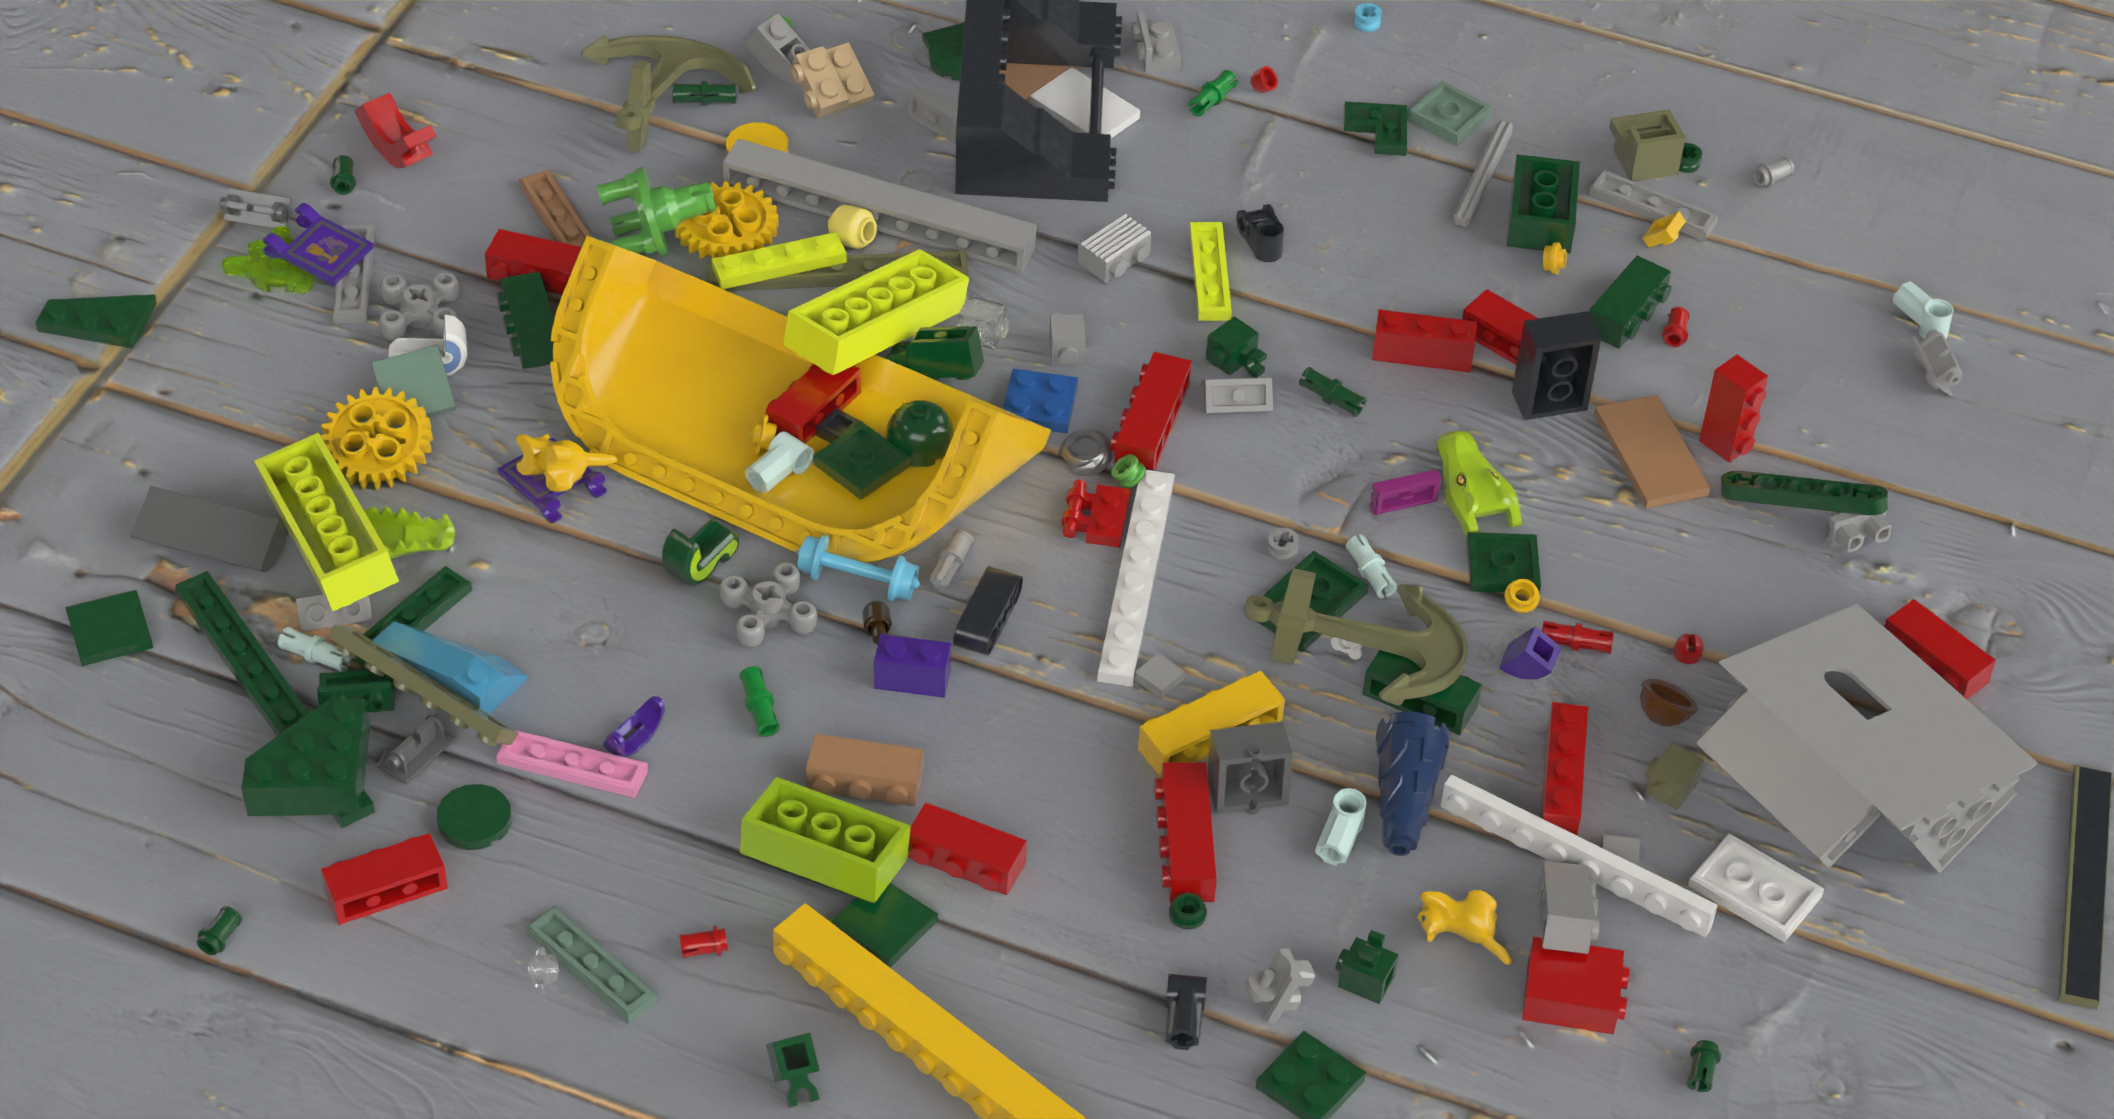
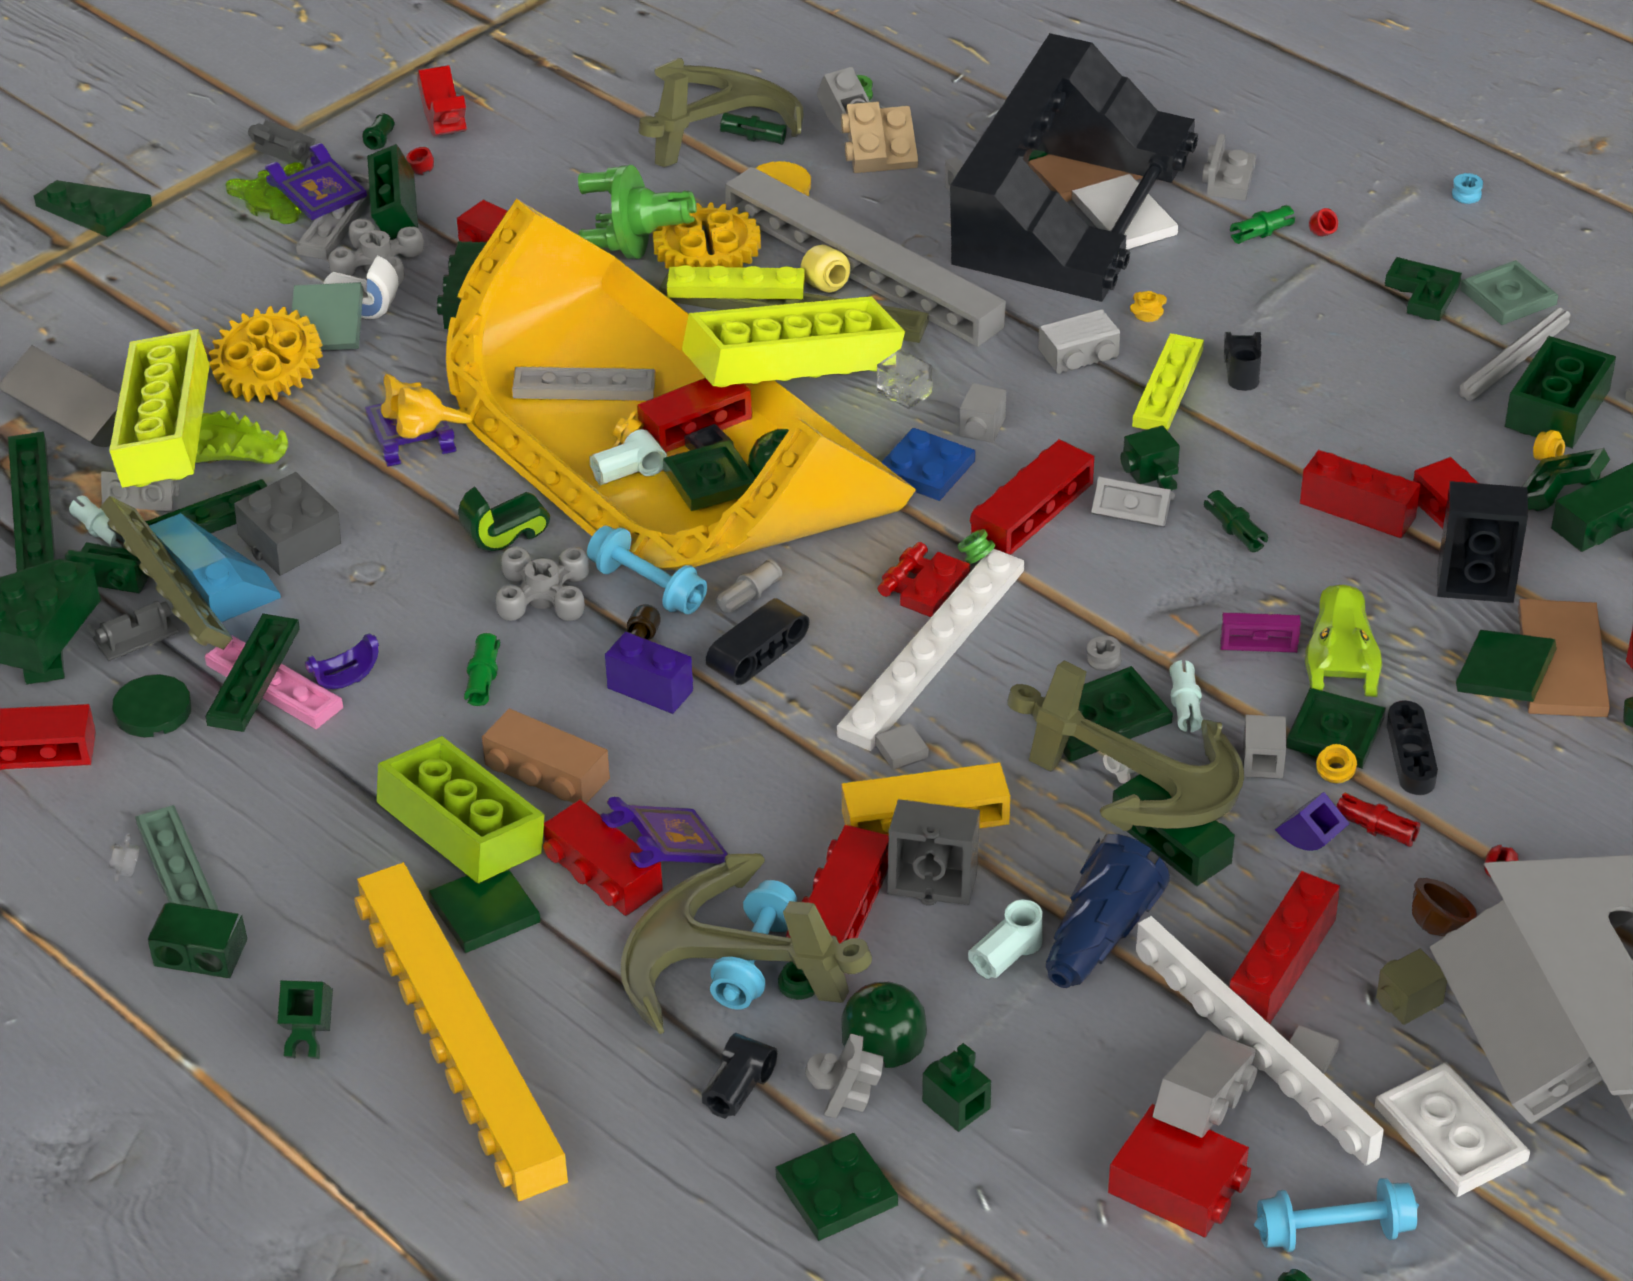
camera: 25 degrees right, 5 degrees down
medium nougat tile [519,170,592,247] -> none
red pin [679,926,728,959] -> none
dark green hinge [885,326,984,380] -> none
flat silver piece [1058,430,1112,476] -> none
yellow animal [1418,890,1512,965] -> none
none -> dark green piece [148,903,247,978]
none -> dark green tile [205,613,300,732]
none -> dark grey brick [234,472,341,576]
none -> dark green brick [367,144,418,240]
none -> red hinge [406,147,434,175]
none -> light grey tile [512,367,655,401]
none -> dark purple flag [600,796,728,868]
none -> olive piece [621,853,872,1034]
none -> medium azure piece [710,880,797,1010]
none -> dark green cylinder [841,981,927,1068]
none -> yellow plate [1130,291,1167,322]
none -> light grey brick [1243,715,1286,779]
none -> medium azure piece [1254,1178,1419,1252]
none -> black beam [1387,700,1438,795]
none -> dark green tile [1456,629,1557,702]
none -> dark green plate [1522,448,1610,511]

